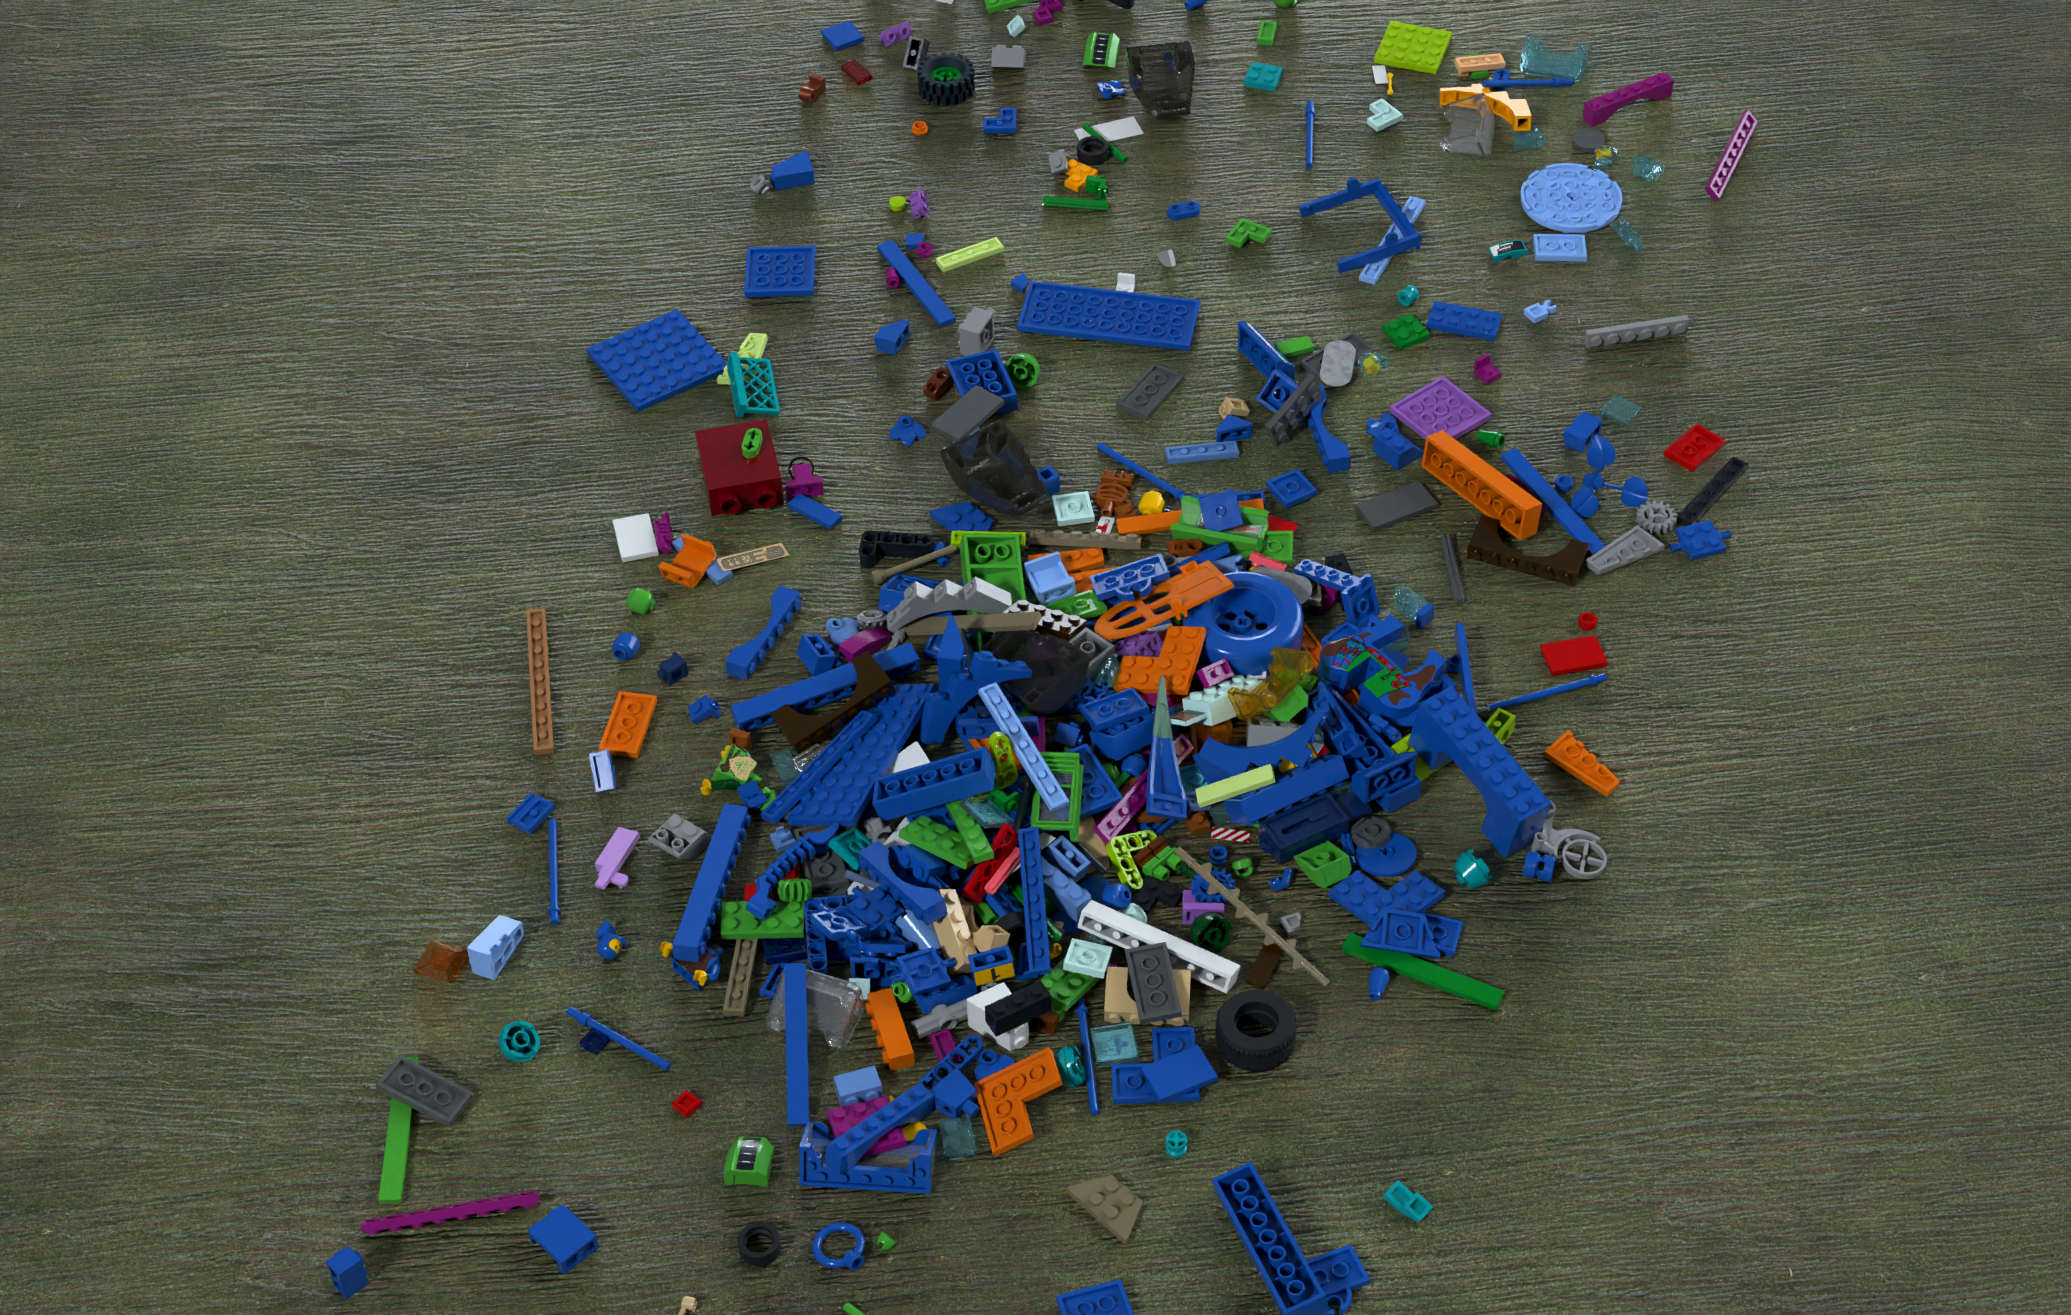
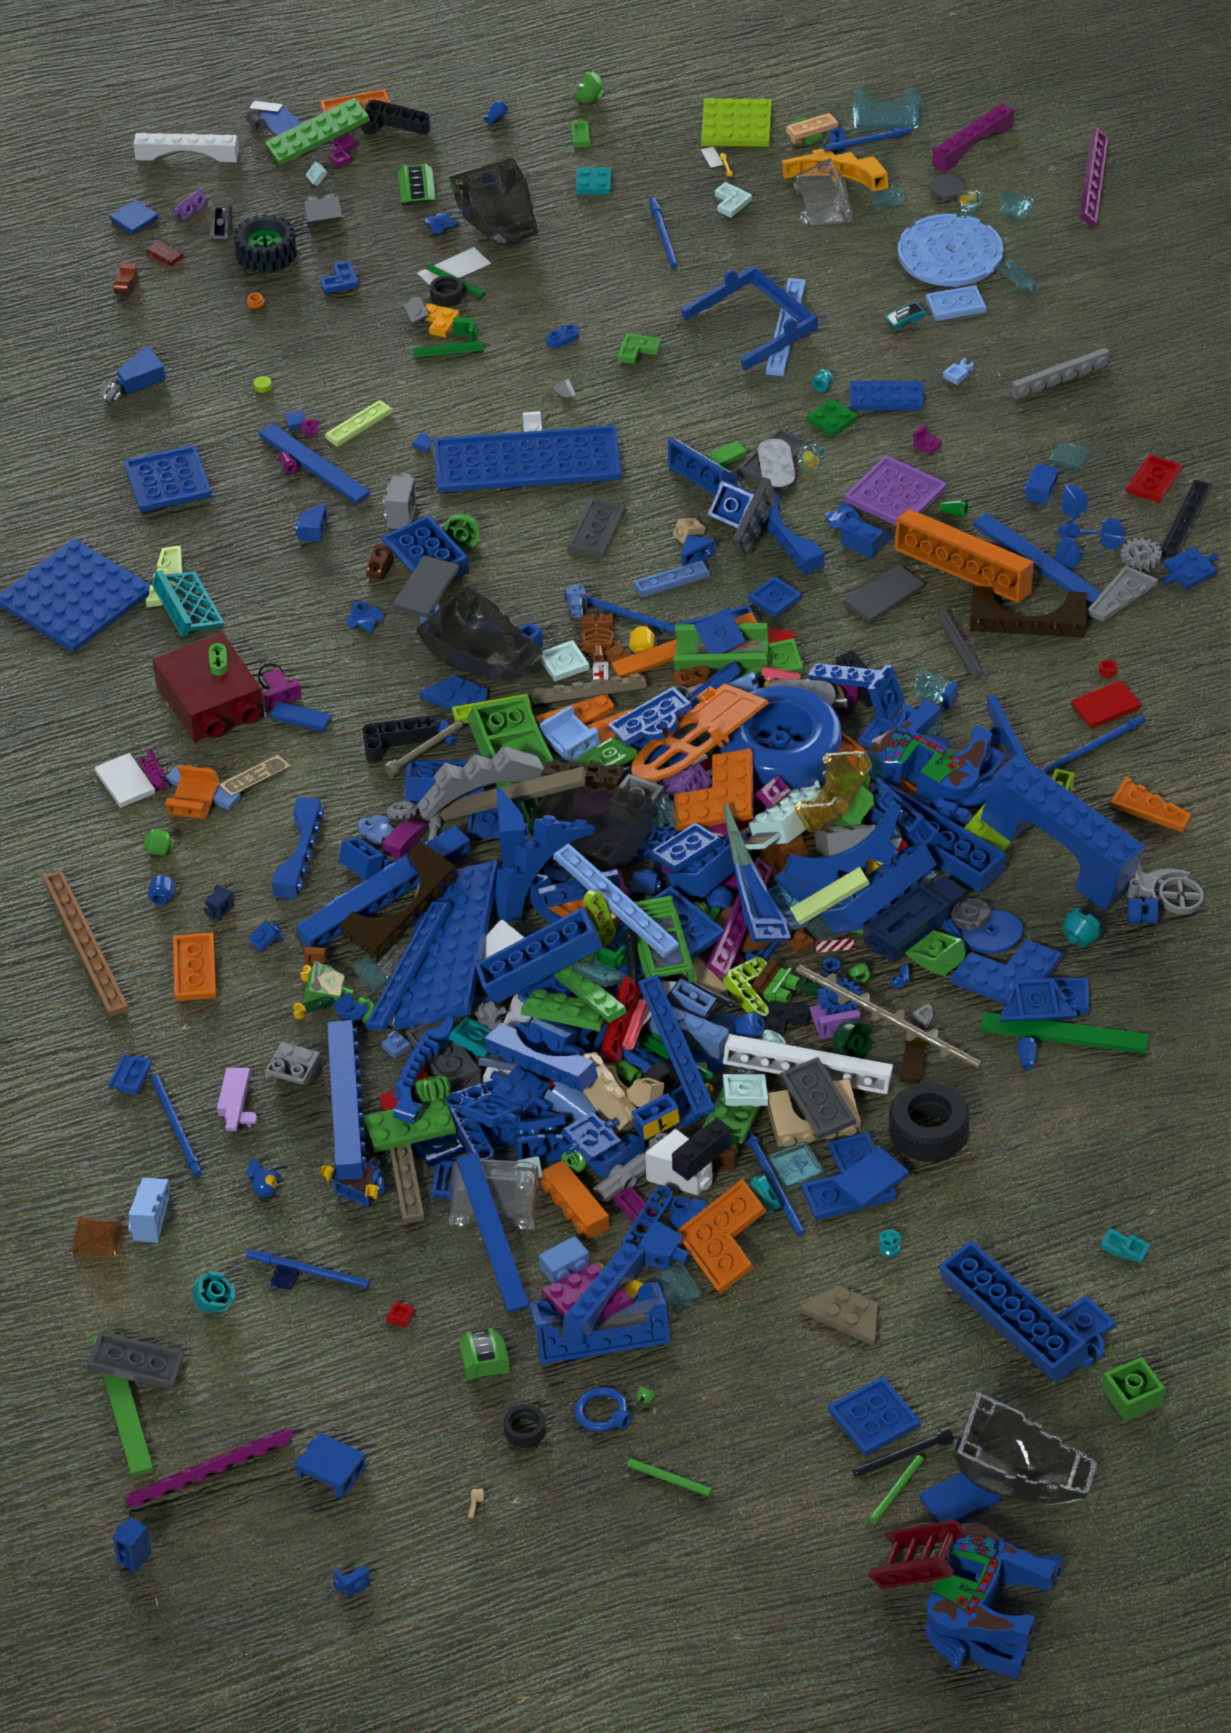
camera: 15 degrees left, 0 degrees up
tile [589,750,617,792] -> none
medium lavender hinge [910,186,929,219] -> none
blue slope [1351,752,1417,804] -> none
blue tile [1554,475,1573,492] -> none
none -> medium blue hips [567,584,587,618]

